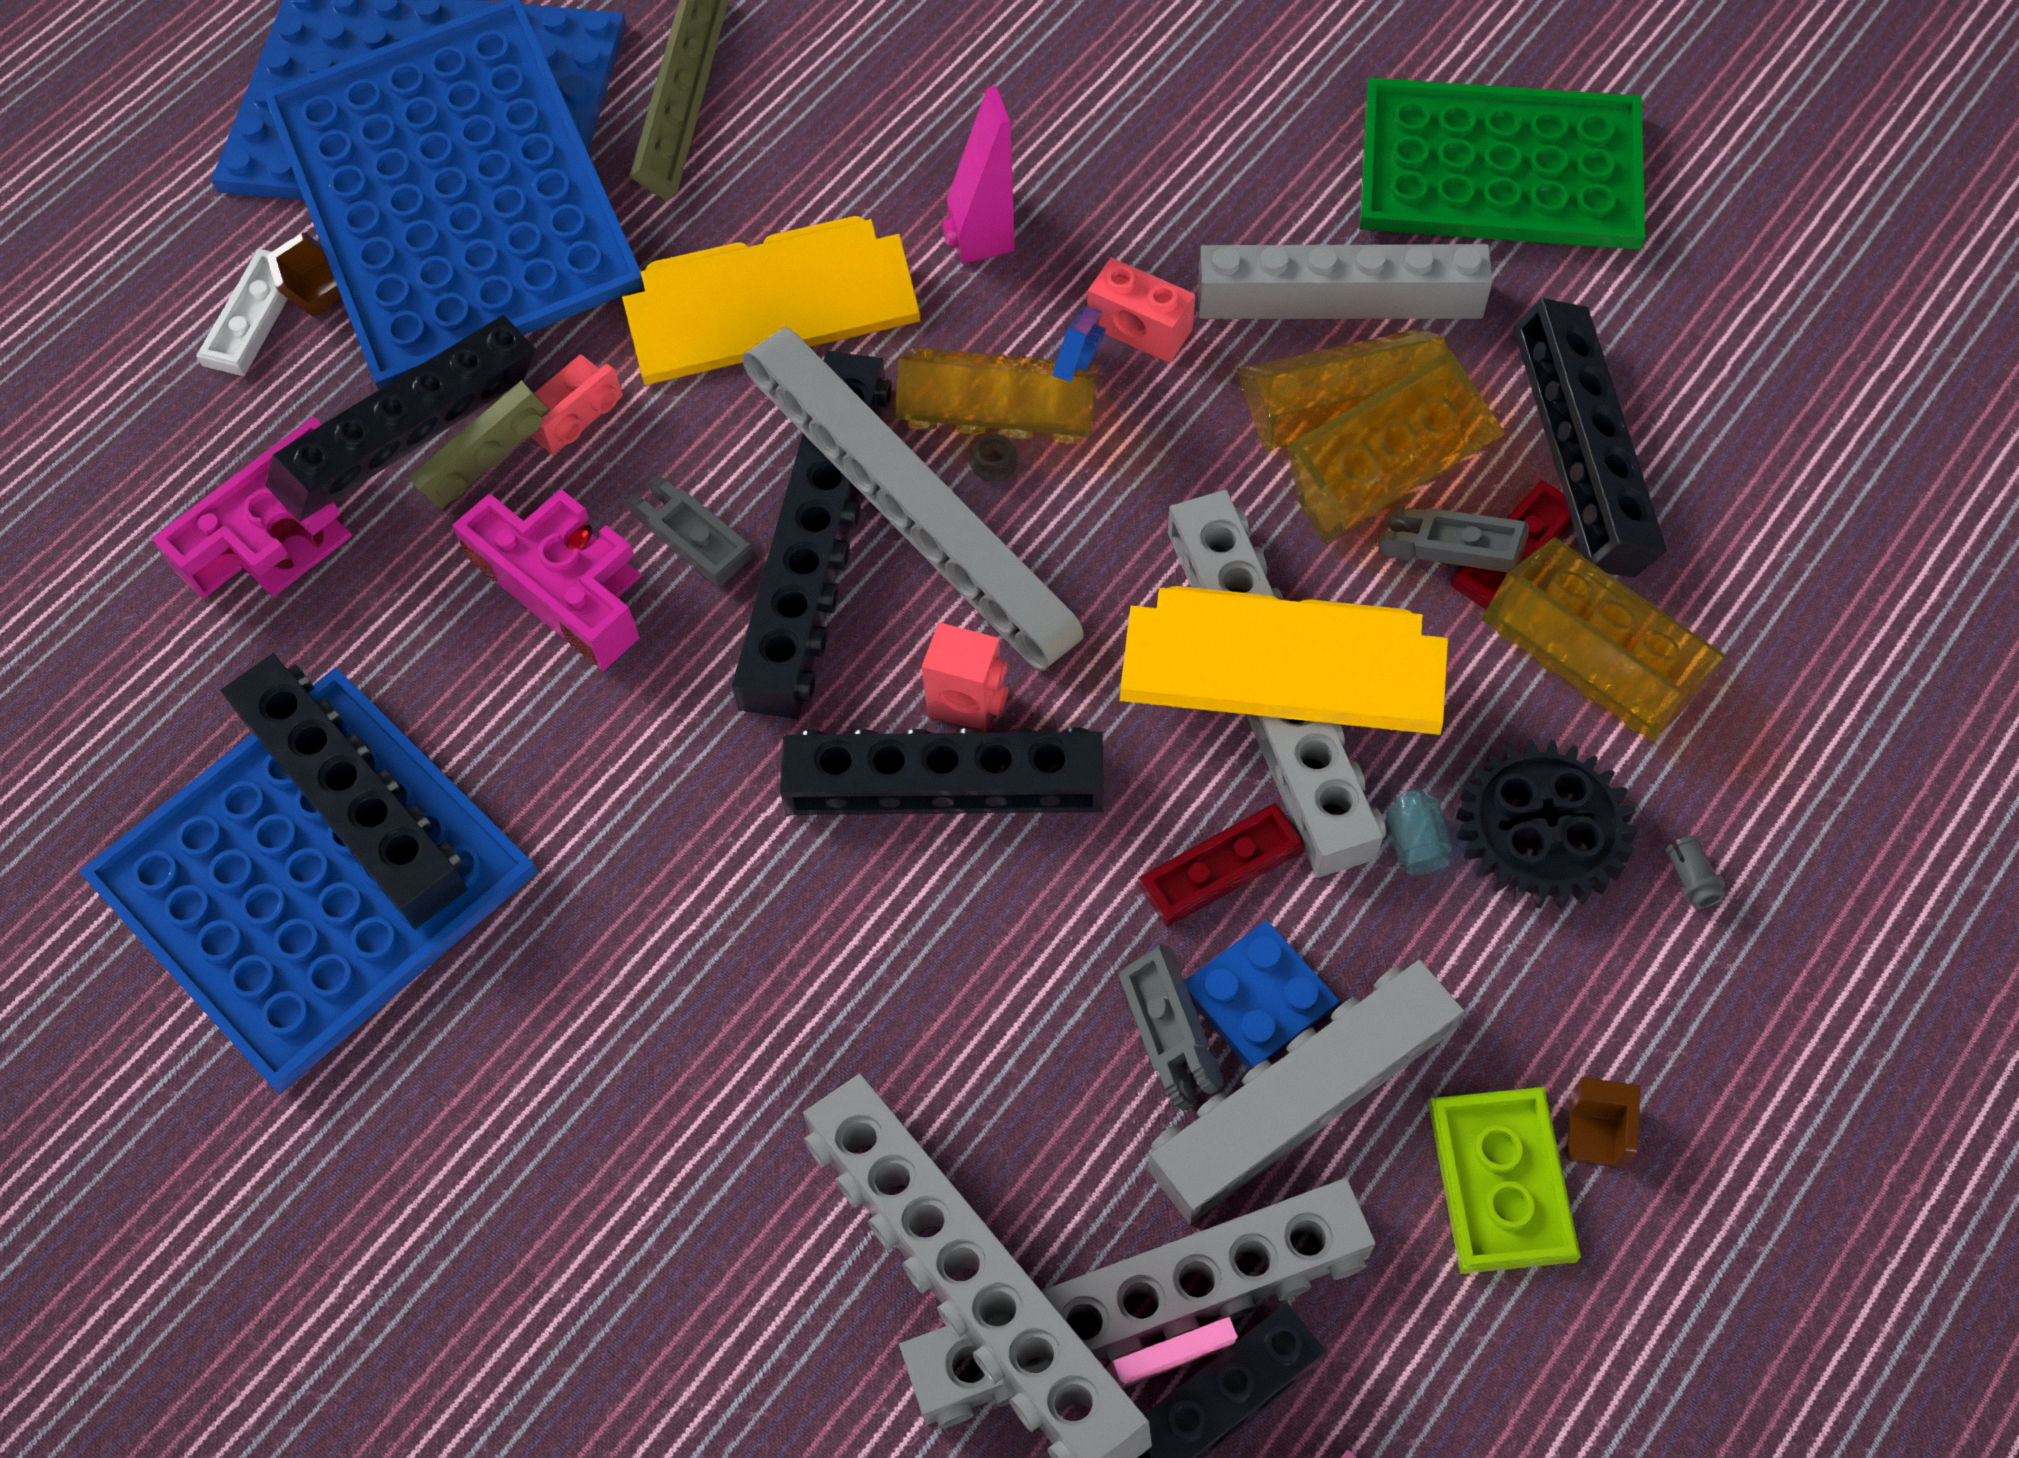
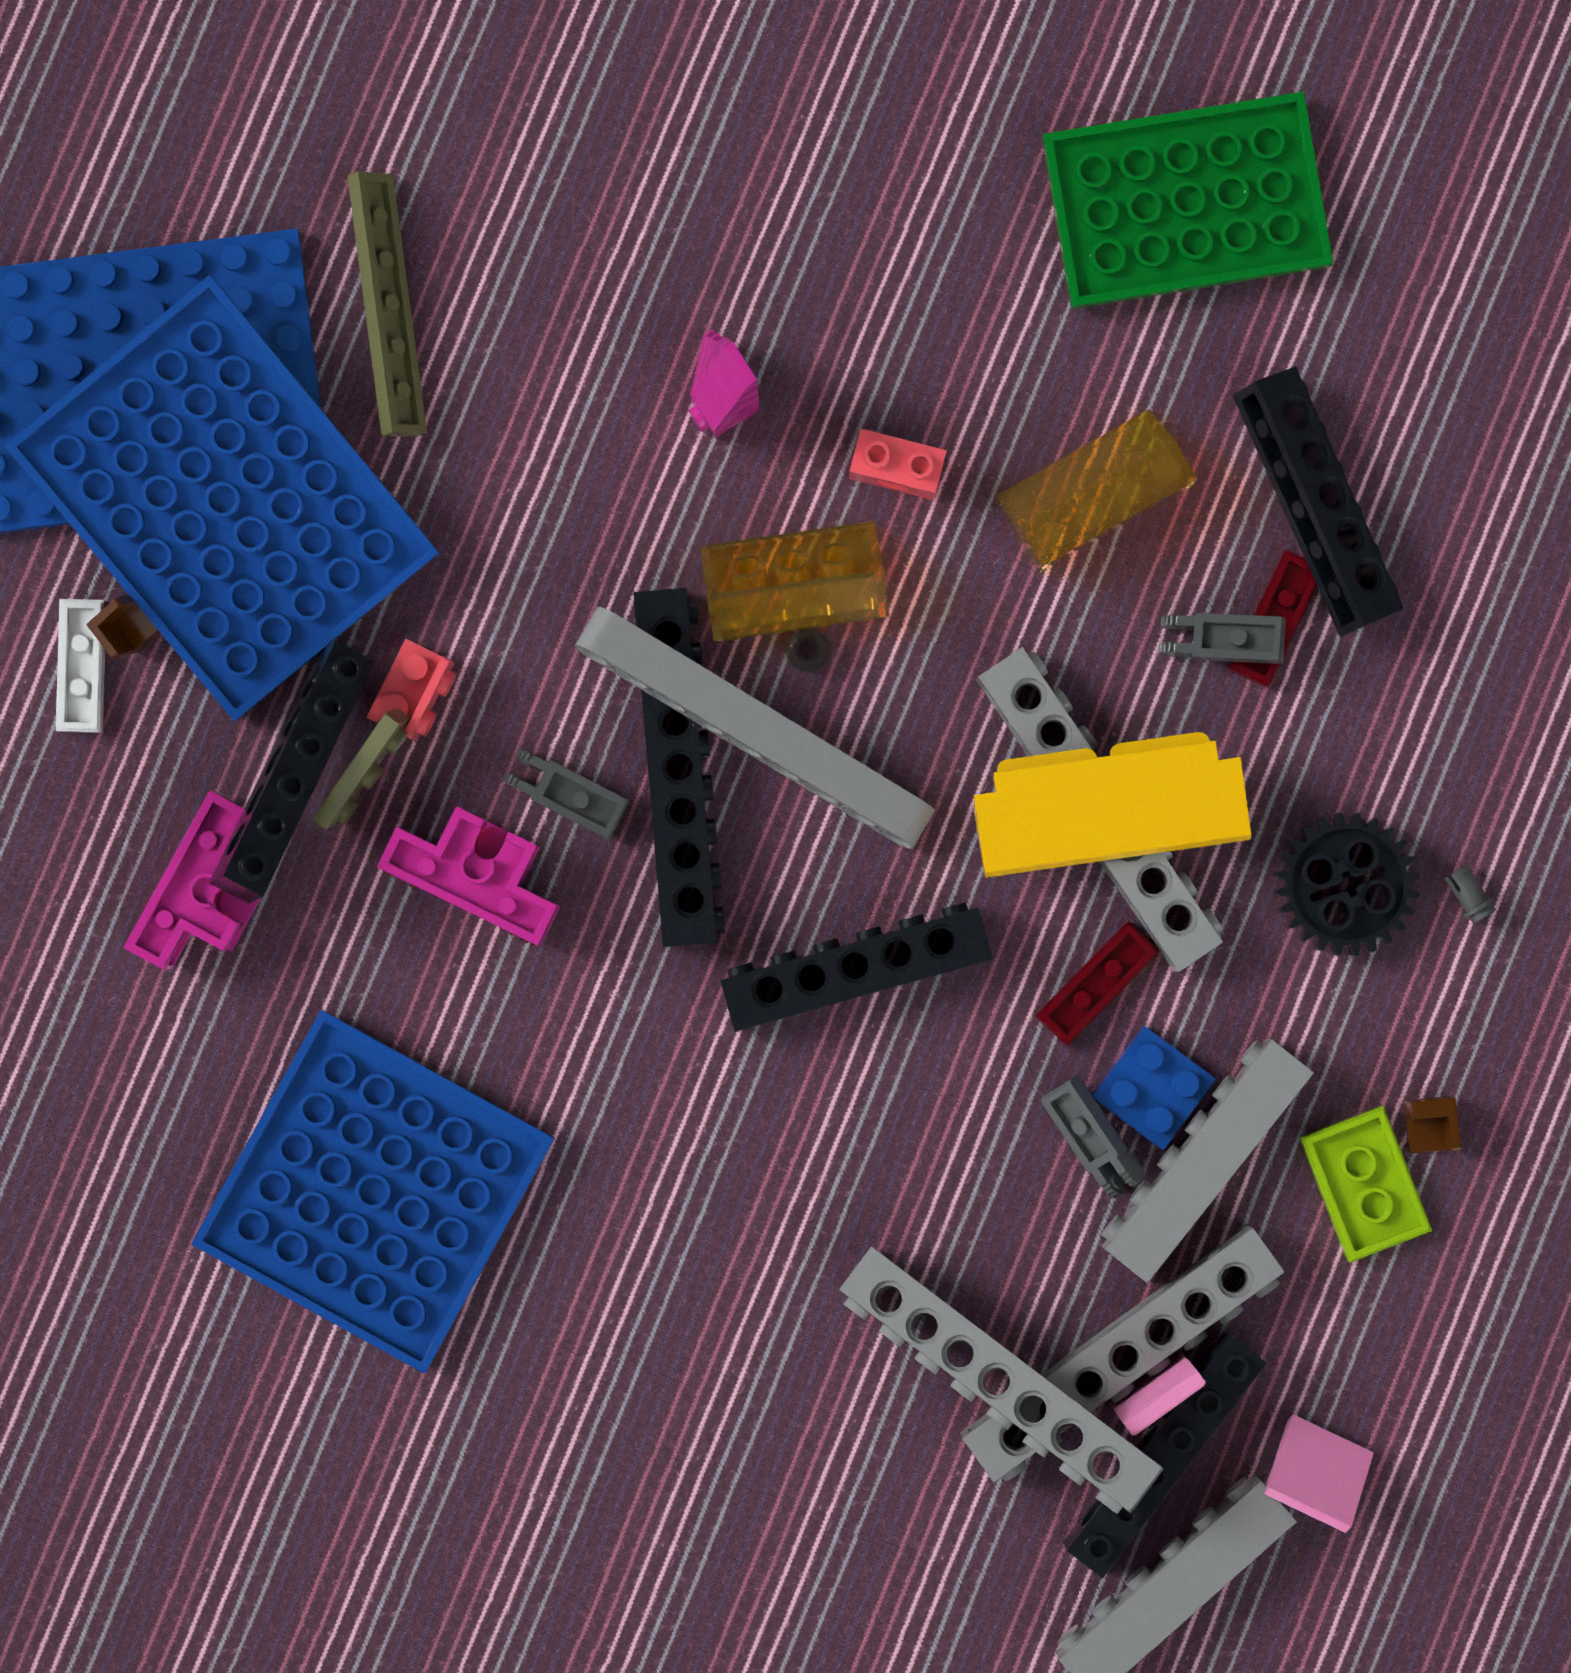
camera: 15 degrees left, 25 degrees up
black brick [220,653,468,930] -> none
yellow slope [622,216,920,385] -> none
coral brick [922,622,1008,733] -> none
blue plate [1052,306,1106,382] -> none
light grey brick [1198,244,1492,319] -> none
clear yellow slope [1287,350,1505,546] -> none
clear light blue brick [1386,791,1452,875] -> none
clear yellow slope [1482,537,1726,741] -> none

